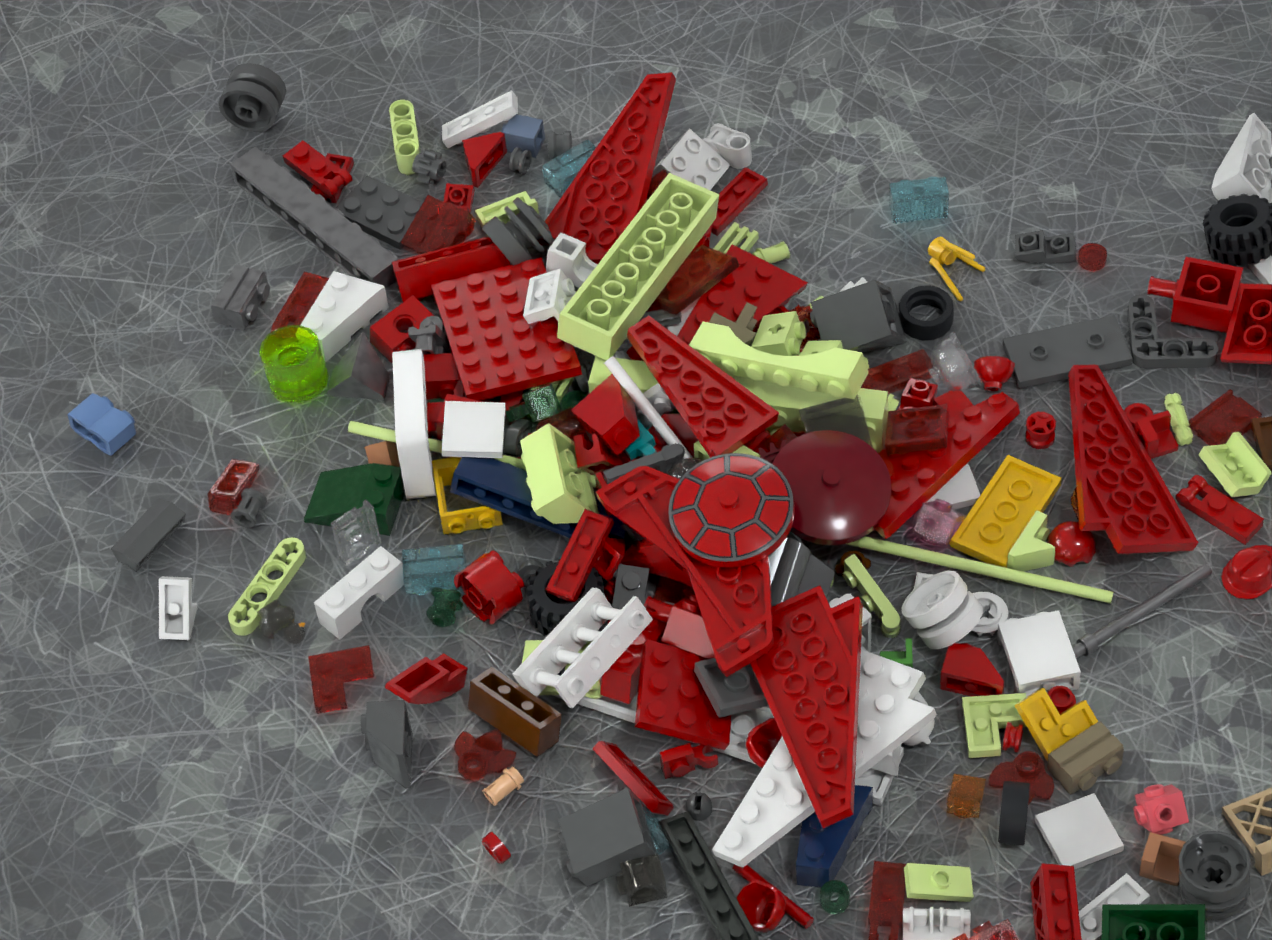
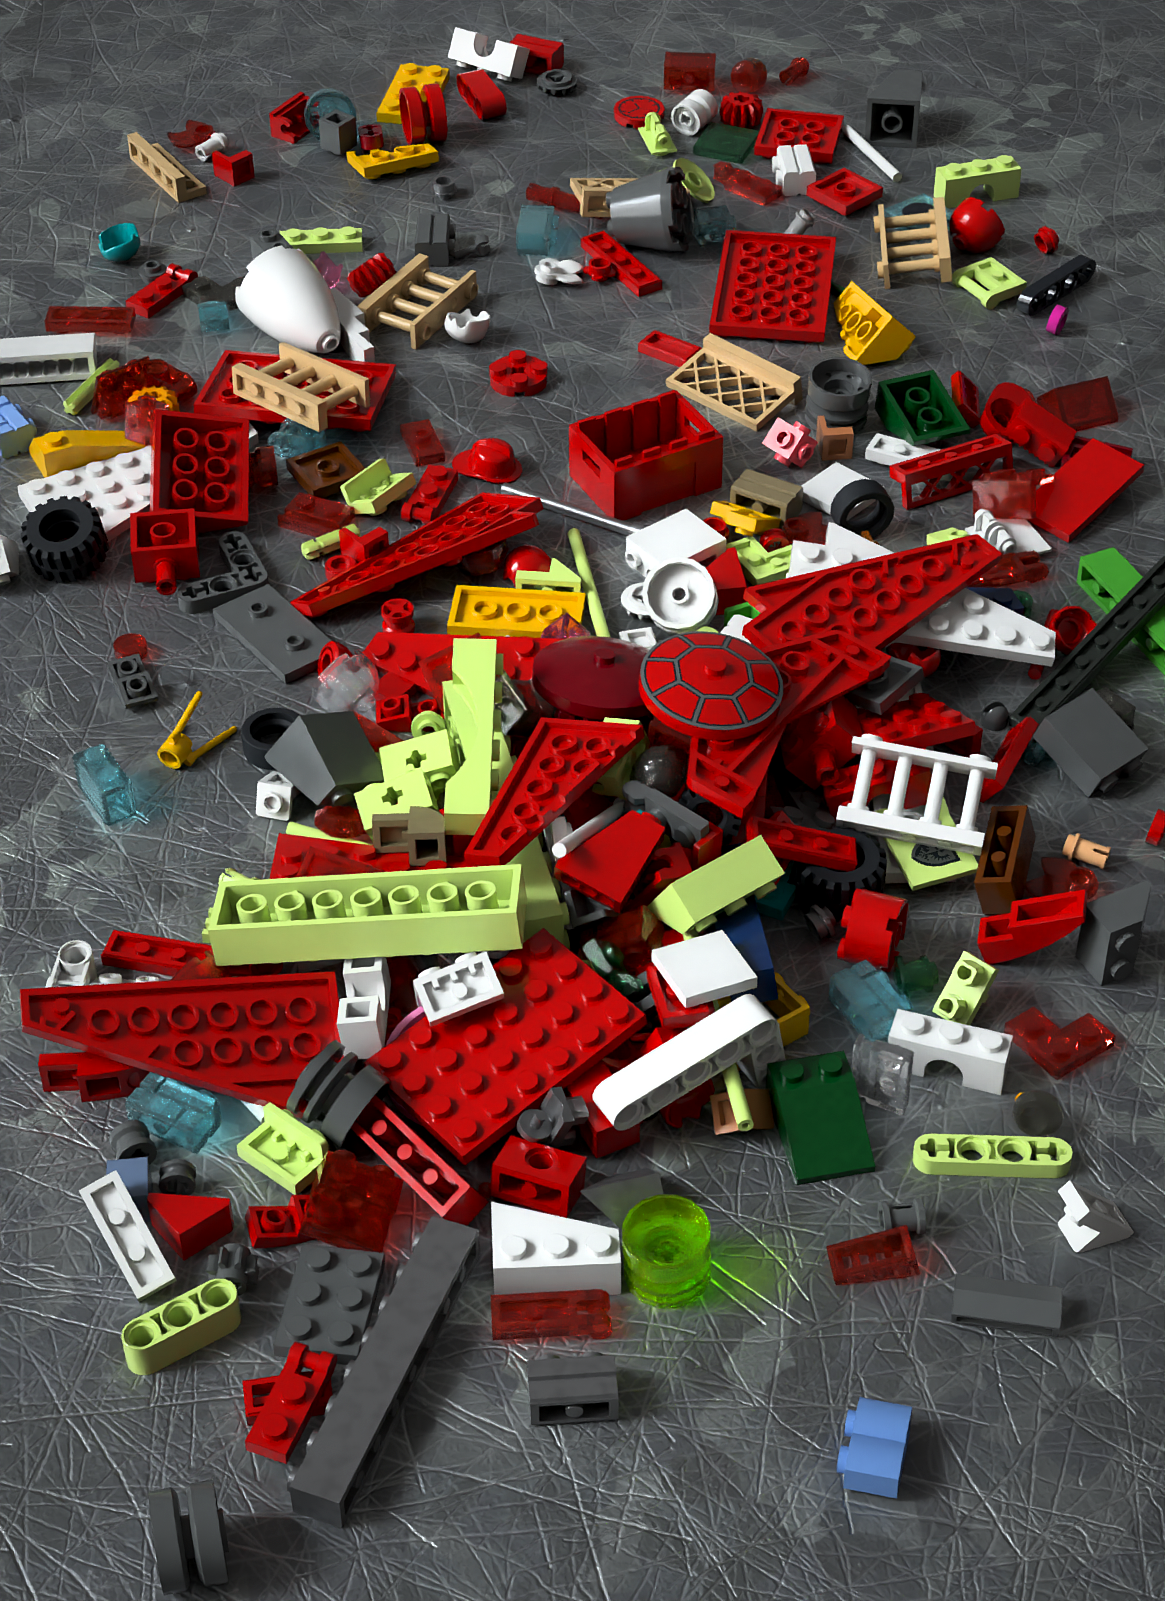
camera: 120 degrees left, 10 degrees down
none -> red container [569,390,723,521]
none -> yellowish green hips [932,951,999,1025]

